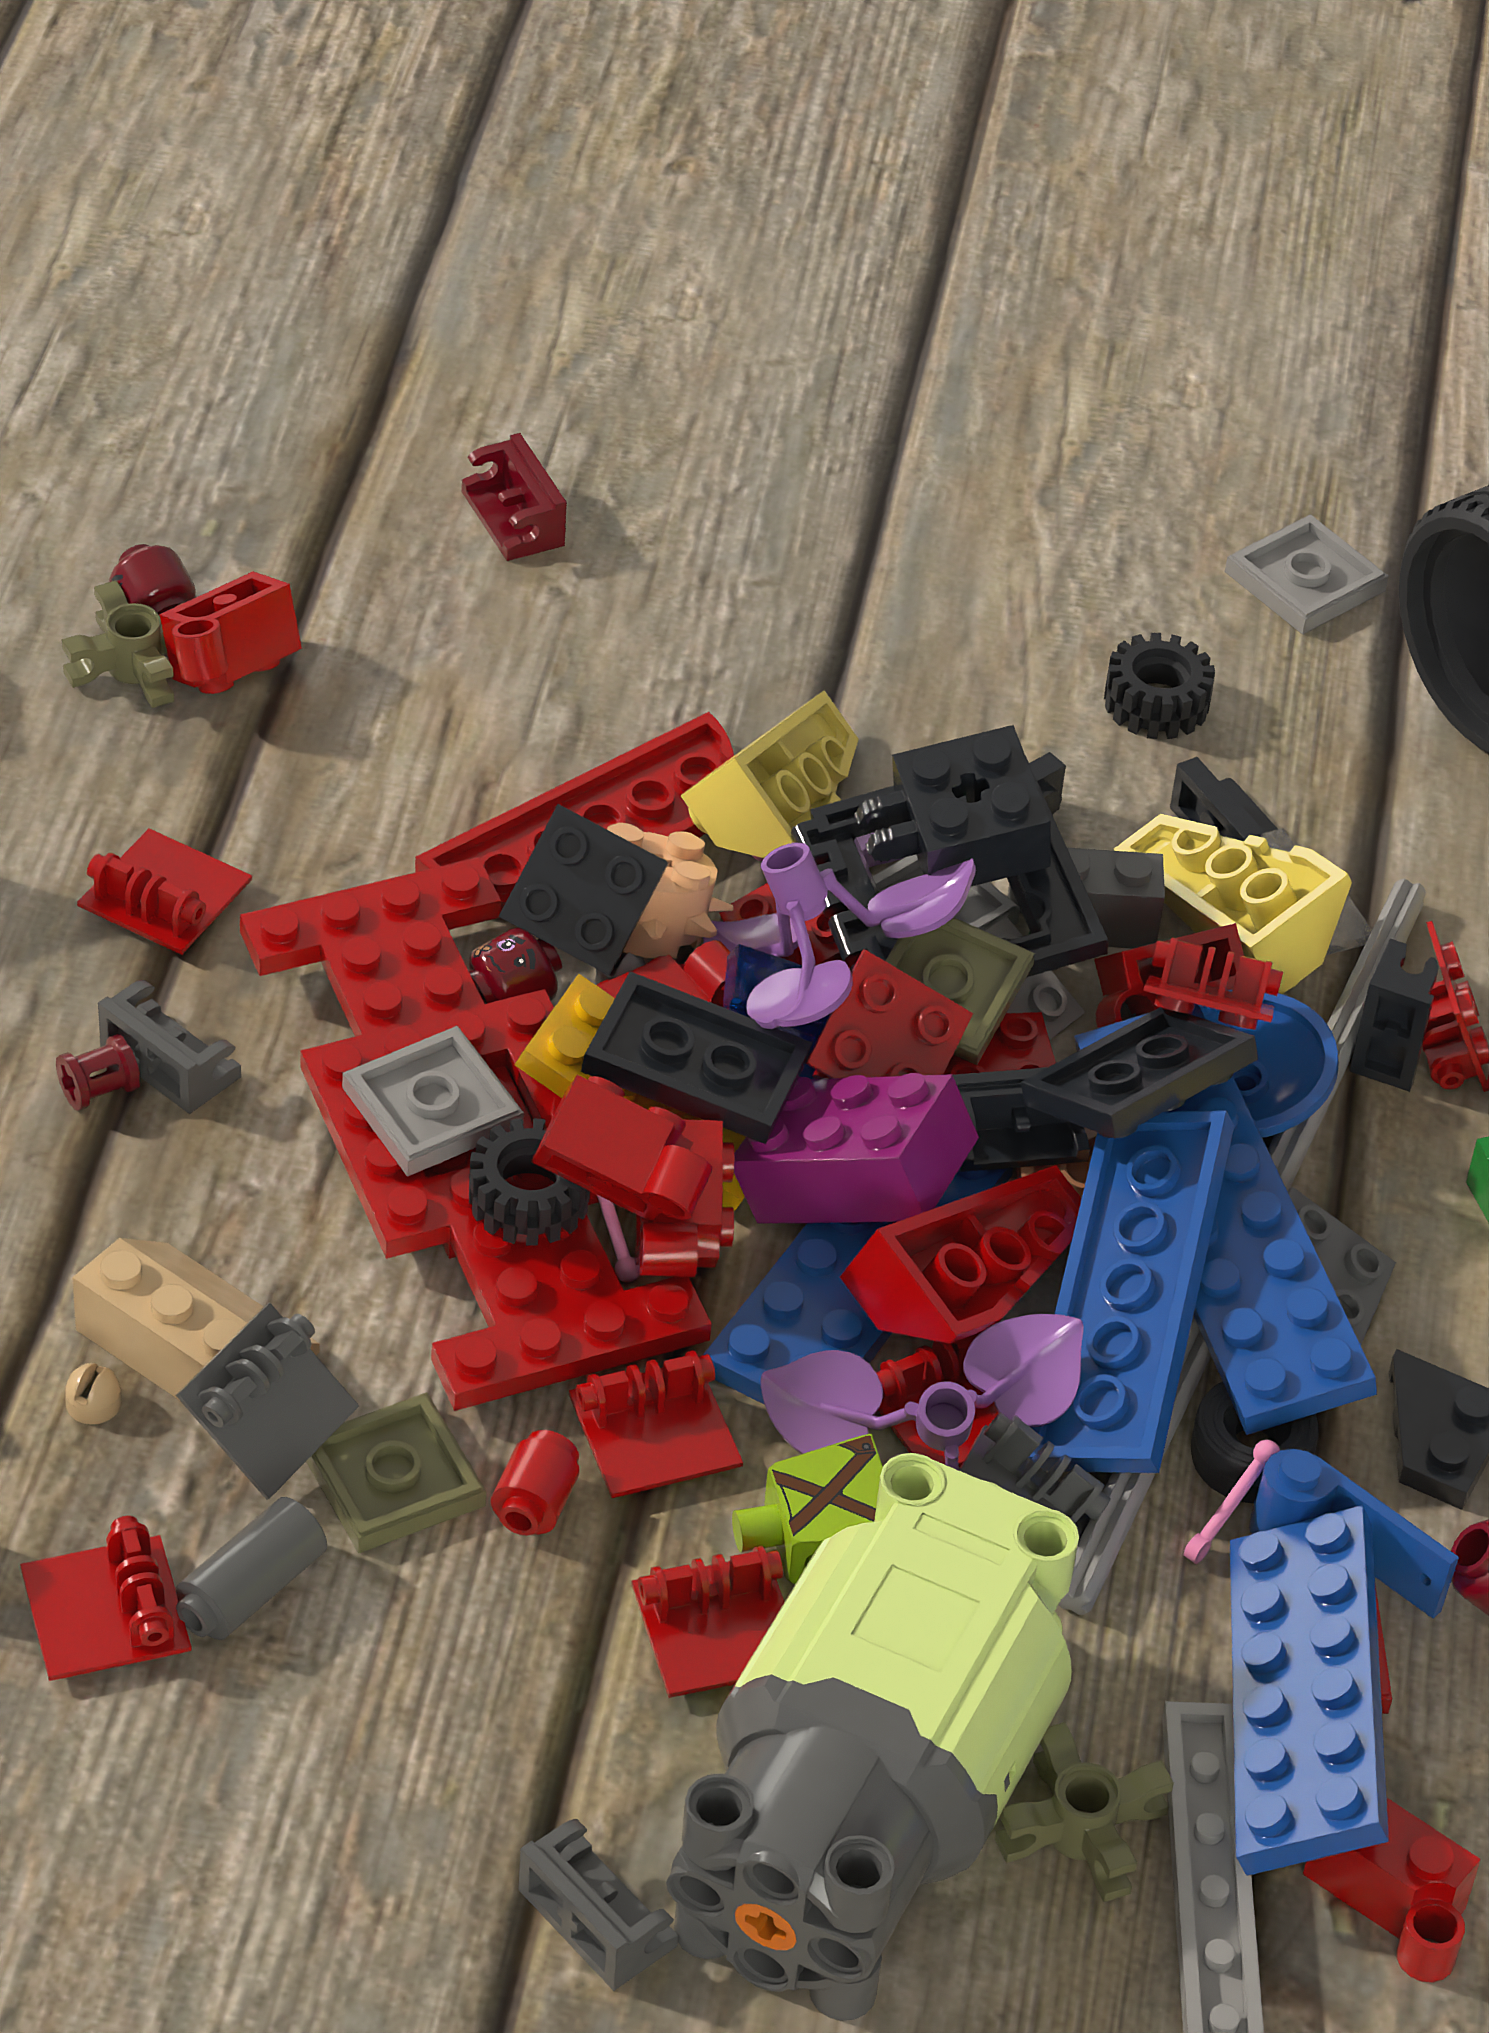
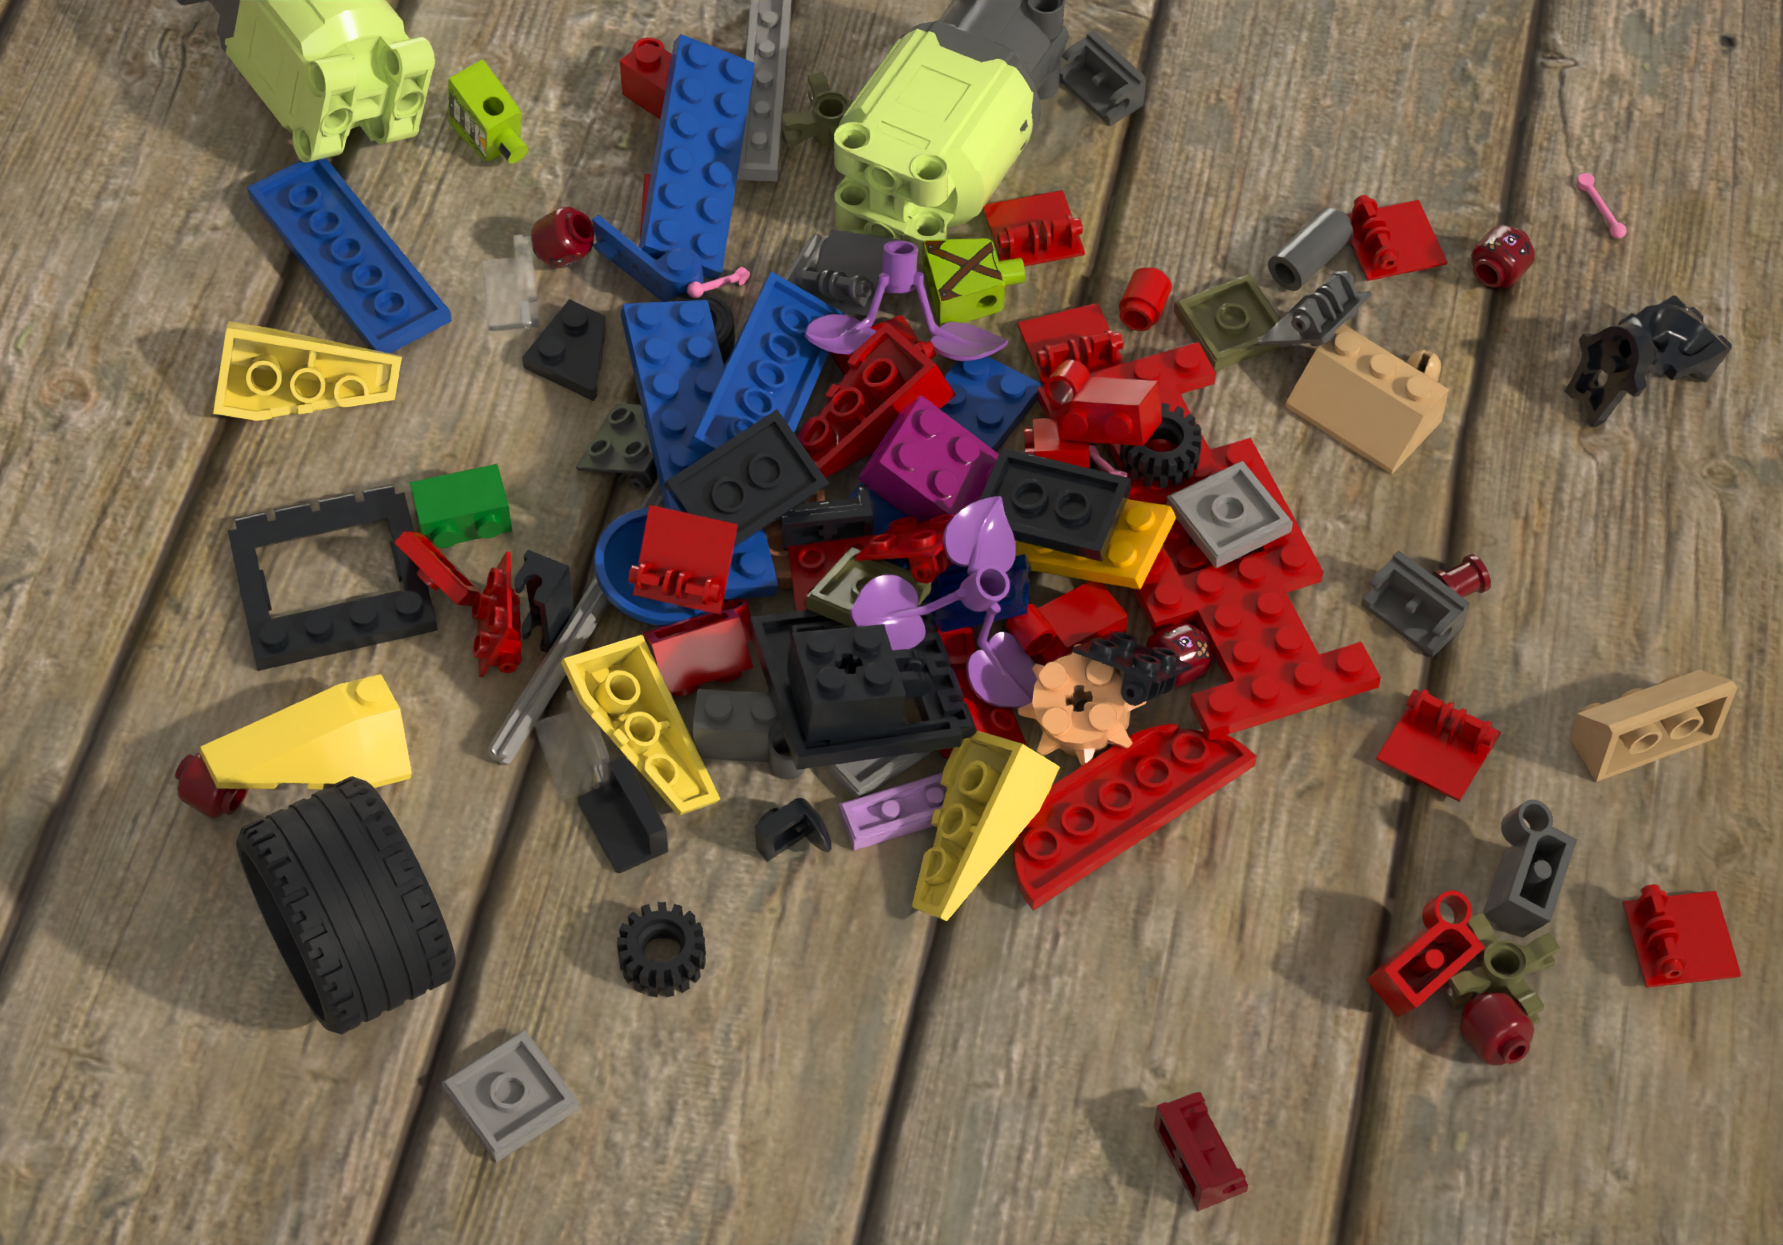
camera: 175 degrees left, 10 degrees up
none -> dark grey hinge [1483,799,1577,937]

